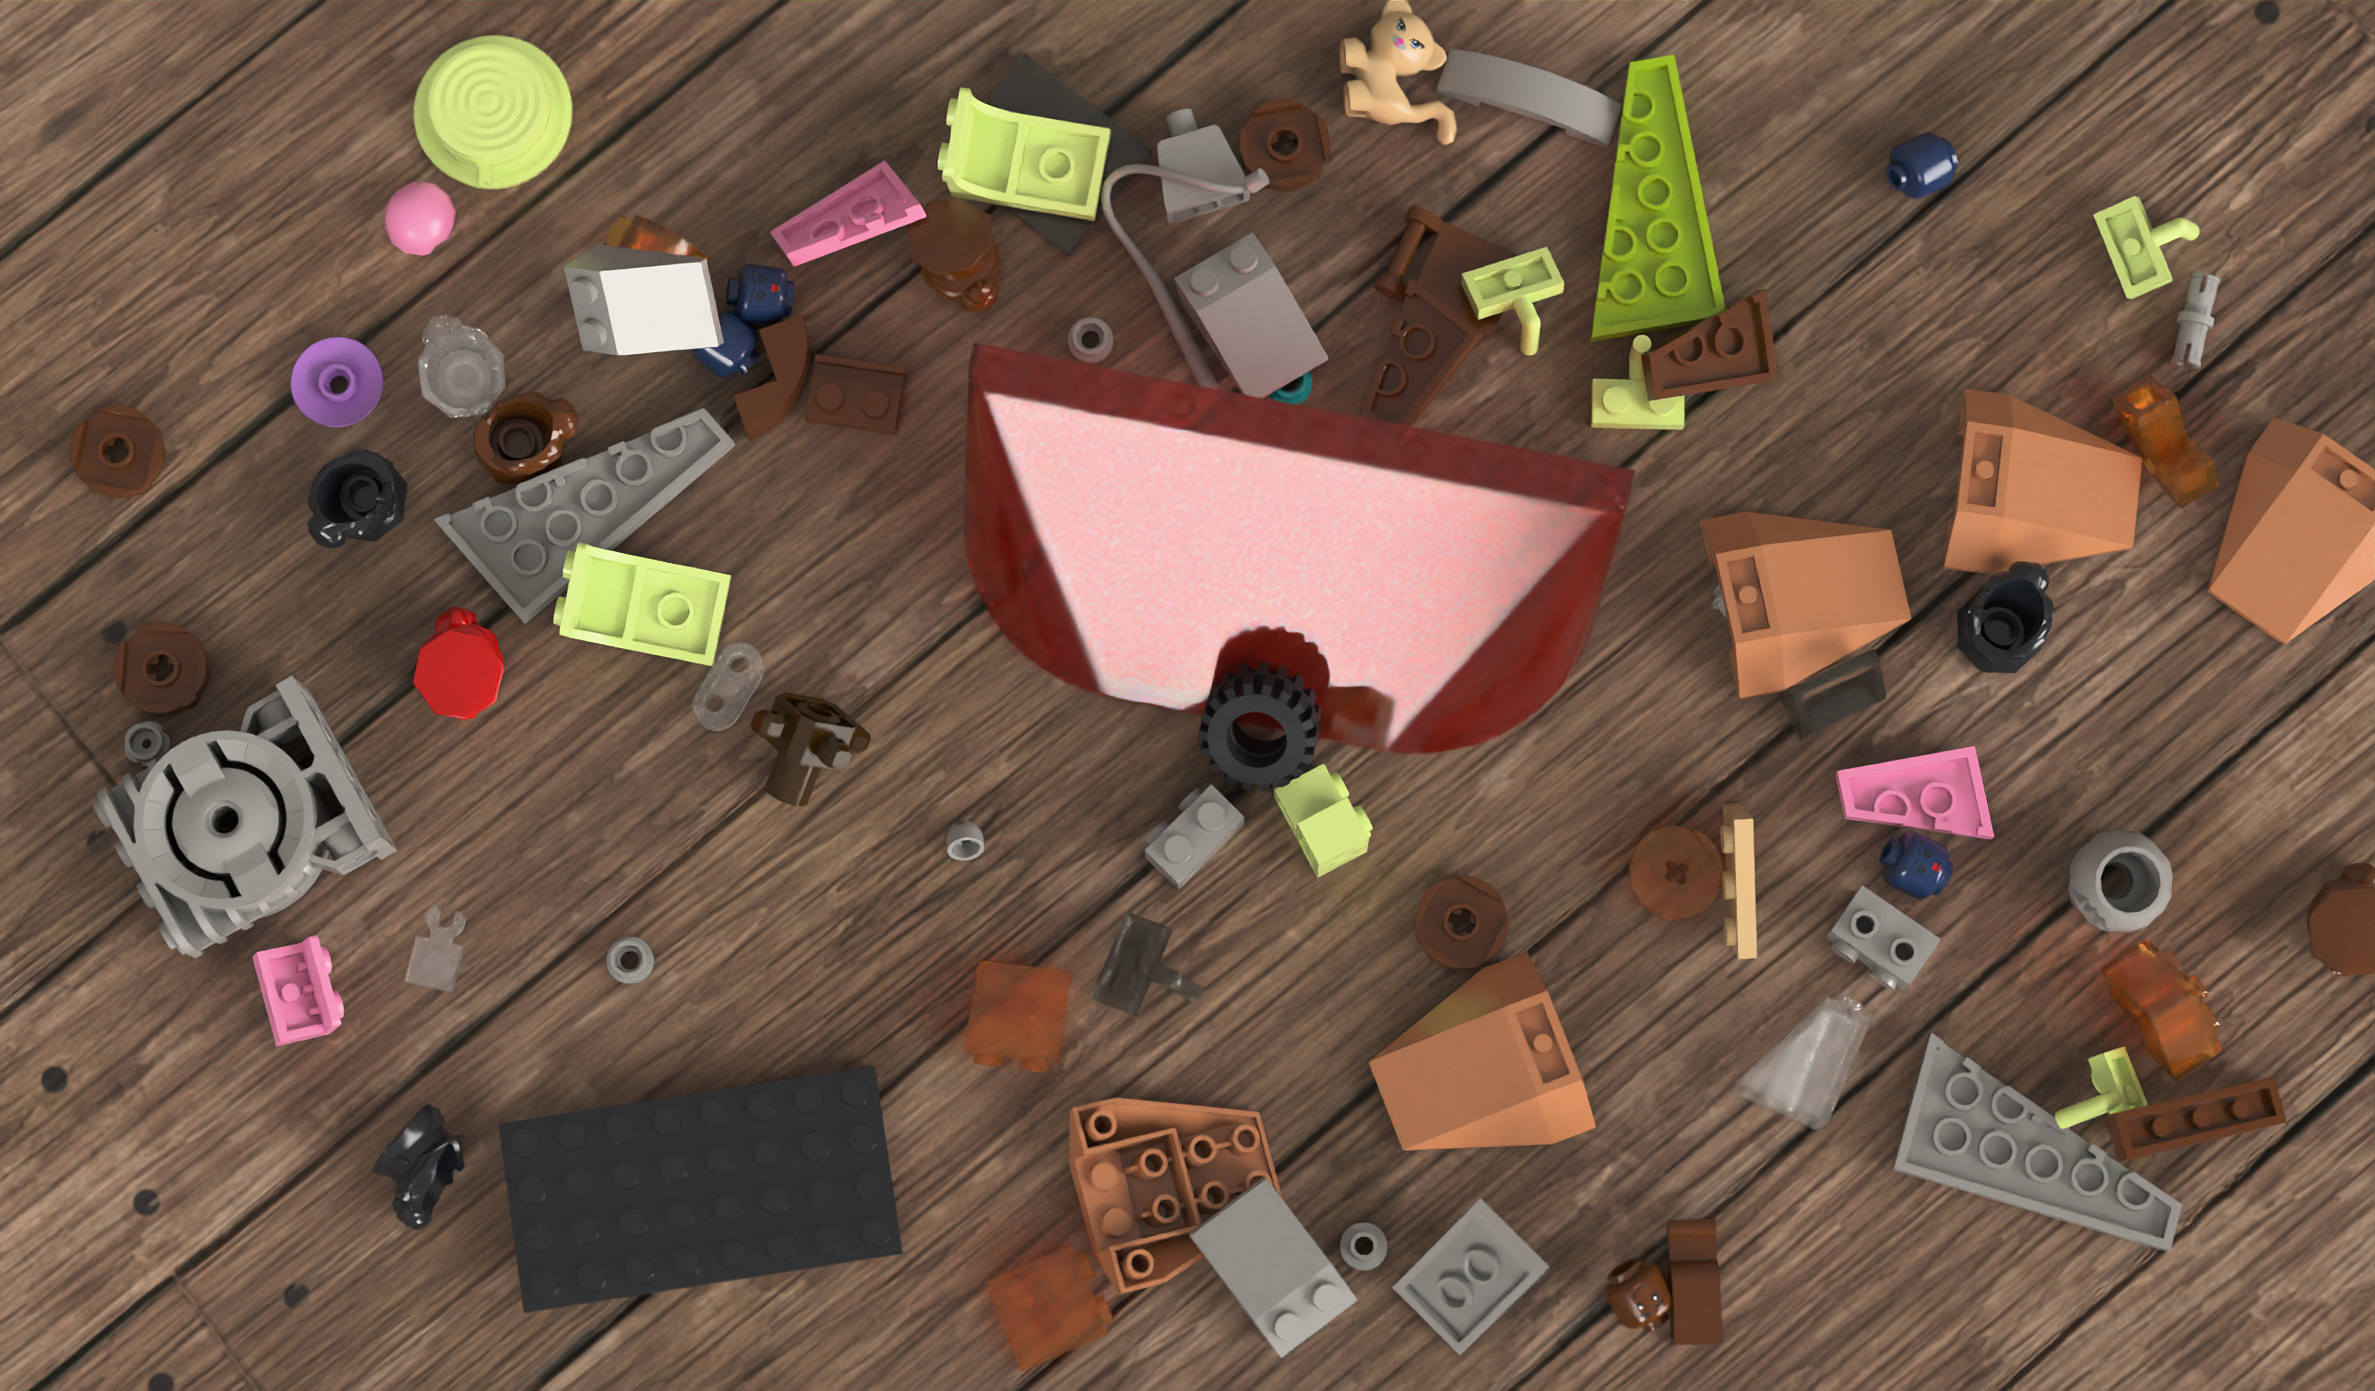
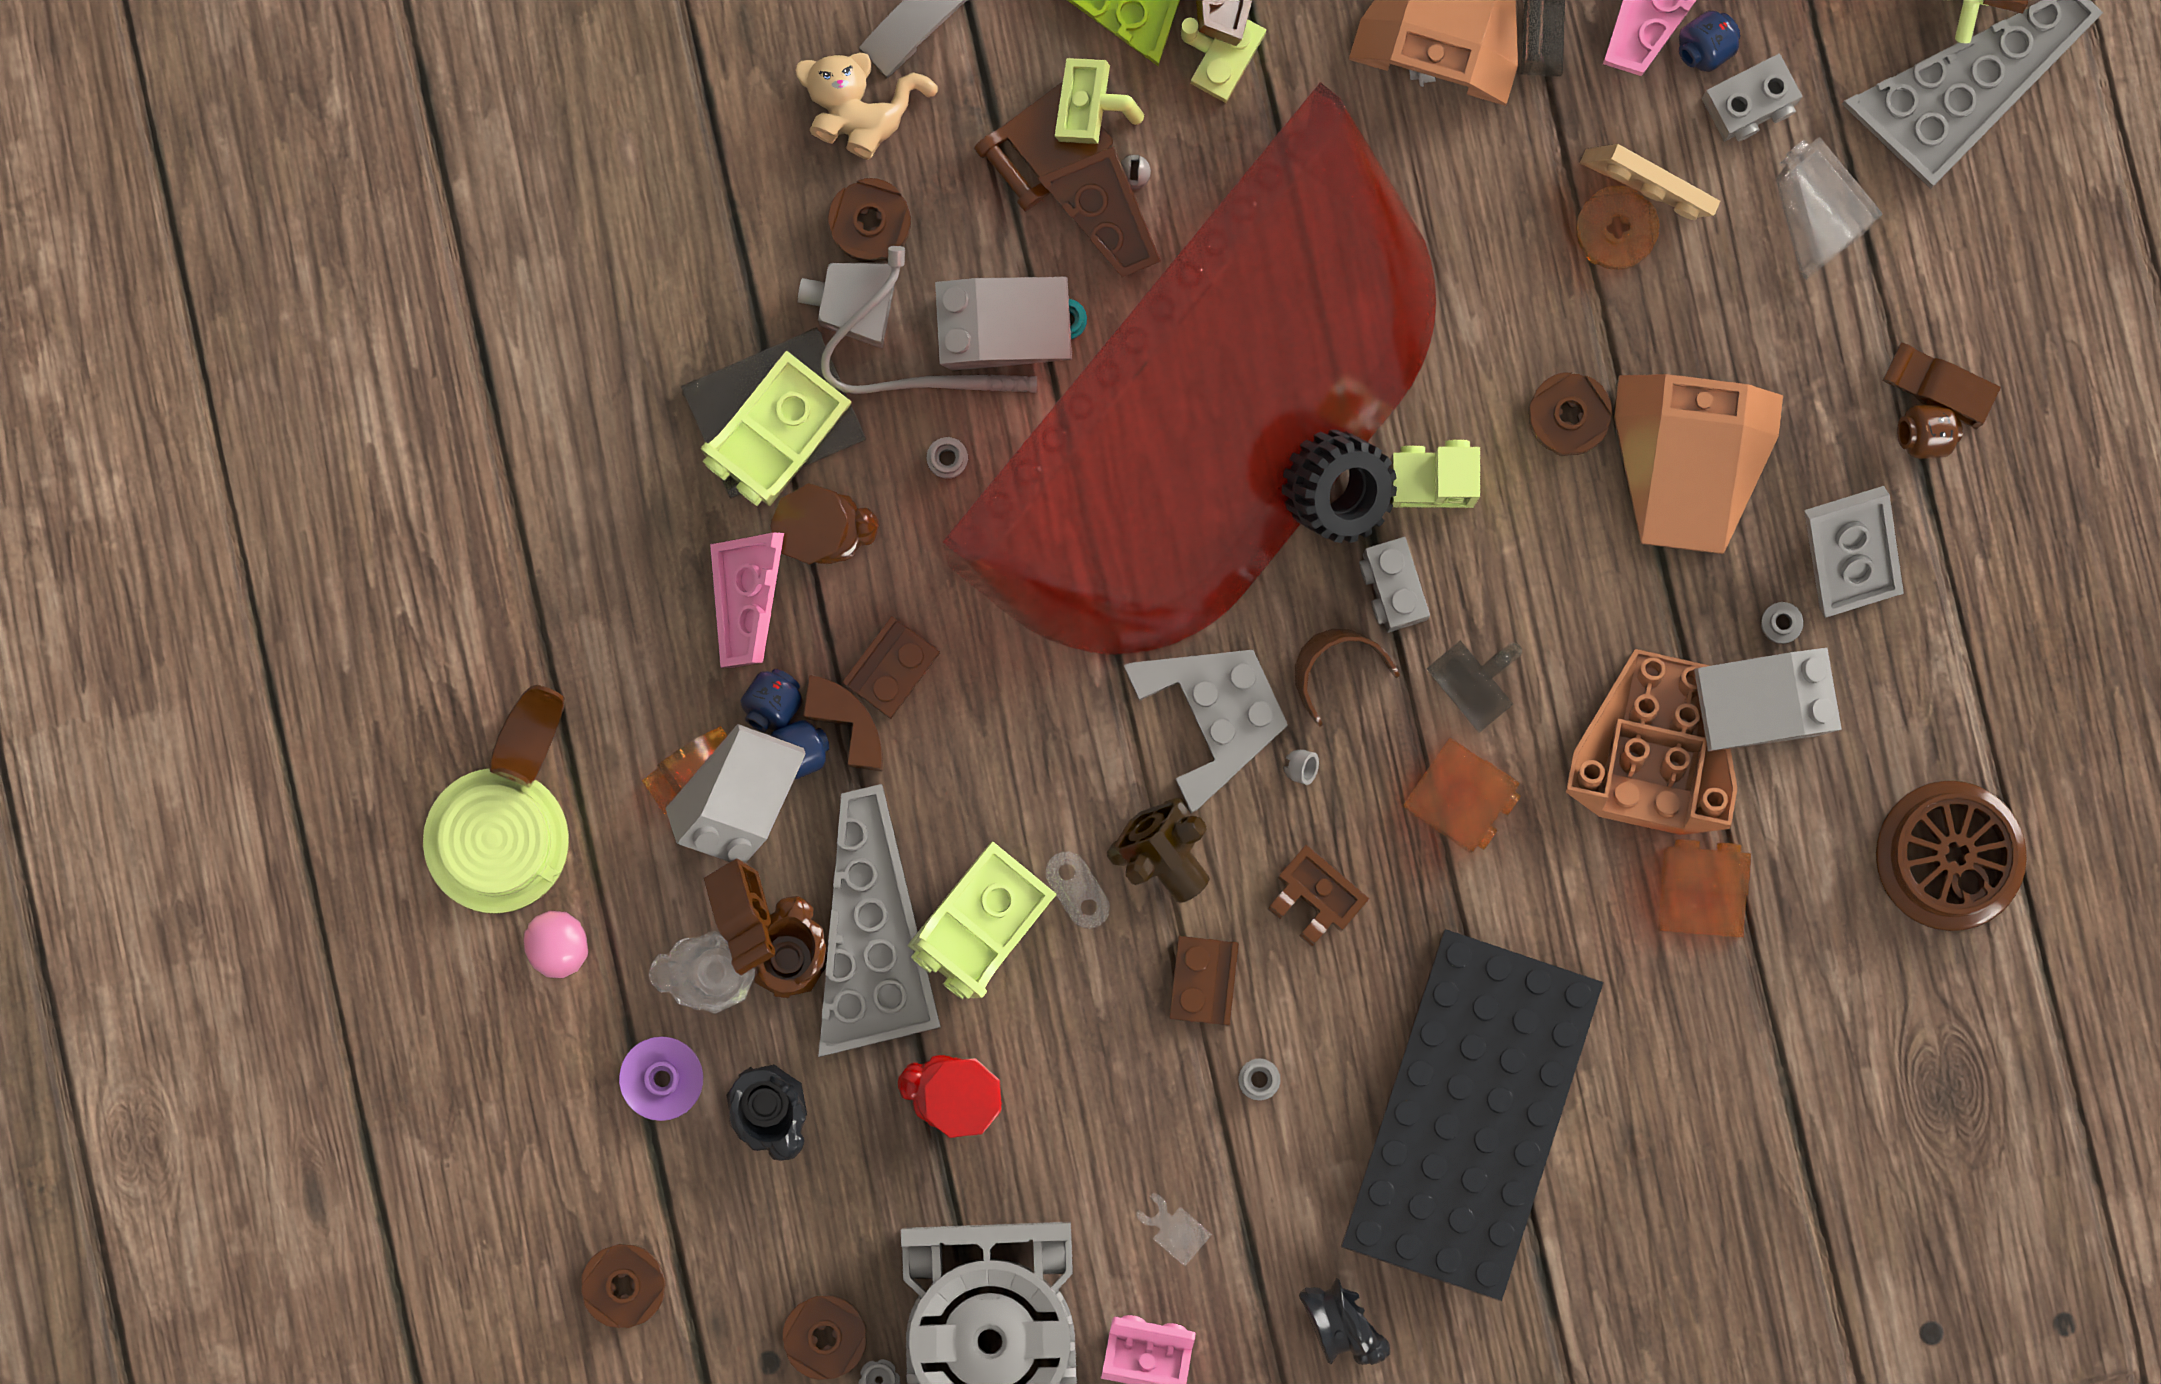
camera: 65 degrees left, 5 degrees up
none -> reddish brown piece [489,685,565,788]
none -> reddish brown piece [703,858,775,975]
none -> light grey hinge [1121,155,1151,189]
none -> light grey wing [1124,650,1288,813]
none -> reddish brown plate [1169,936,1239,1026]
none -> reddish brown plate [1268,845,1369,947]
none -> reddish brown piece [1295,628,1400,727]

